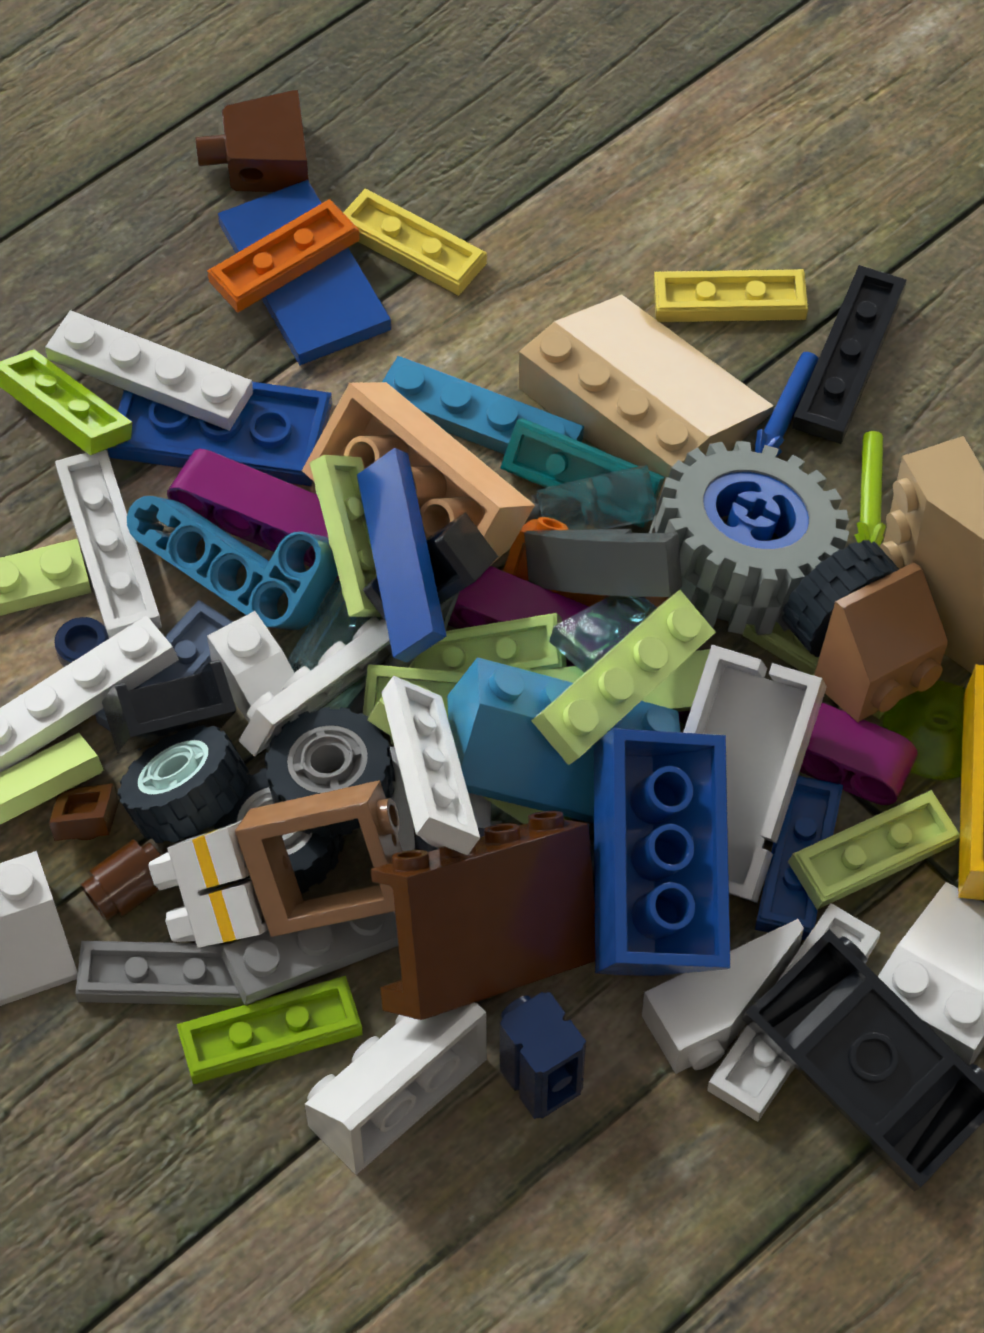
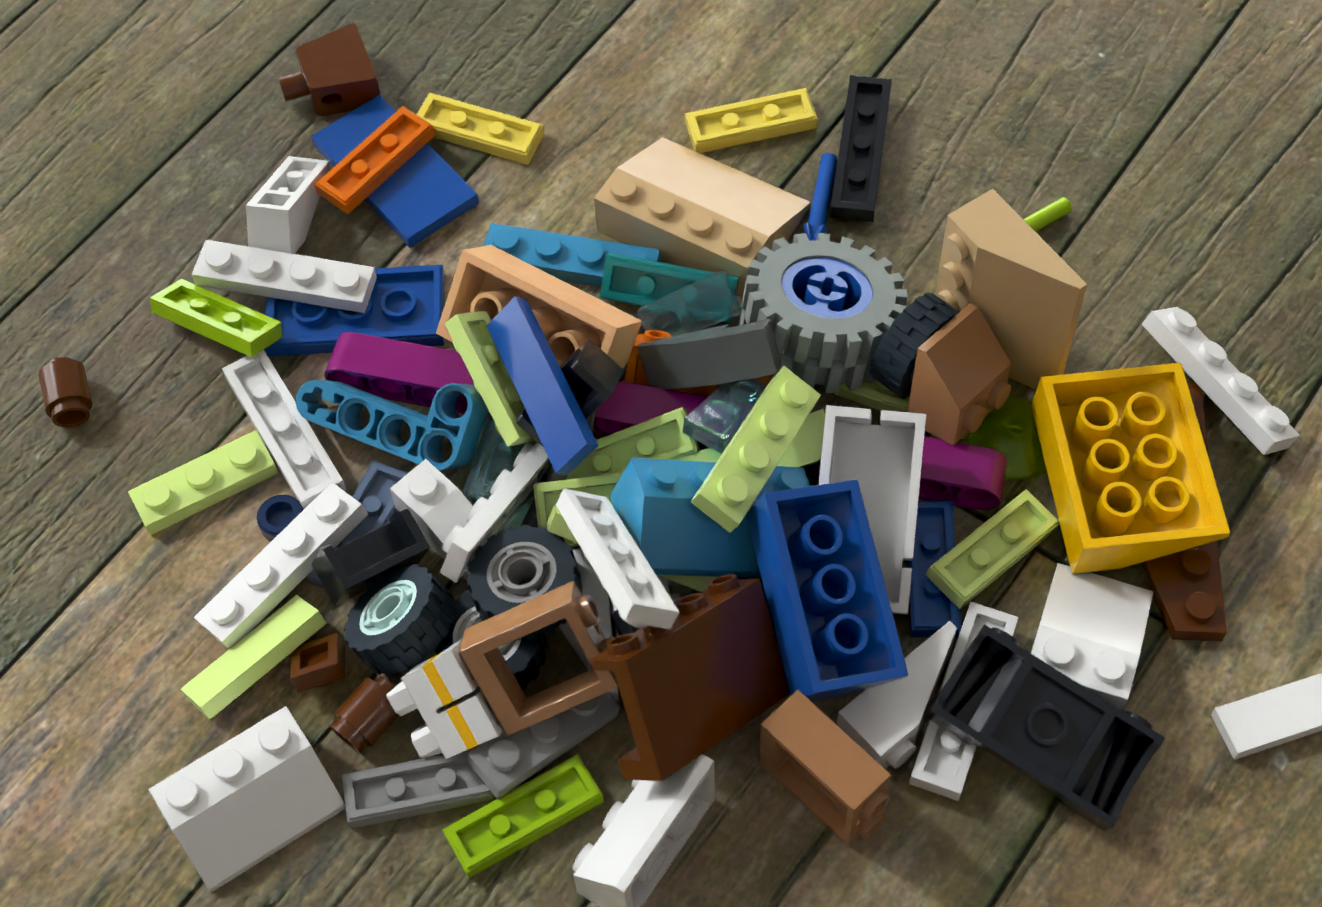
camera: 10 degrees left, 0 degrees up
dark blue brick [500,992,586,1119] -> none
lime piece [854,431,886,547] -> none
none -> white slope [246,156,330,254]
none -> medium nougat window [760,690,891,847]

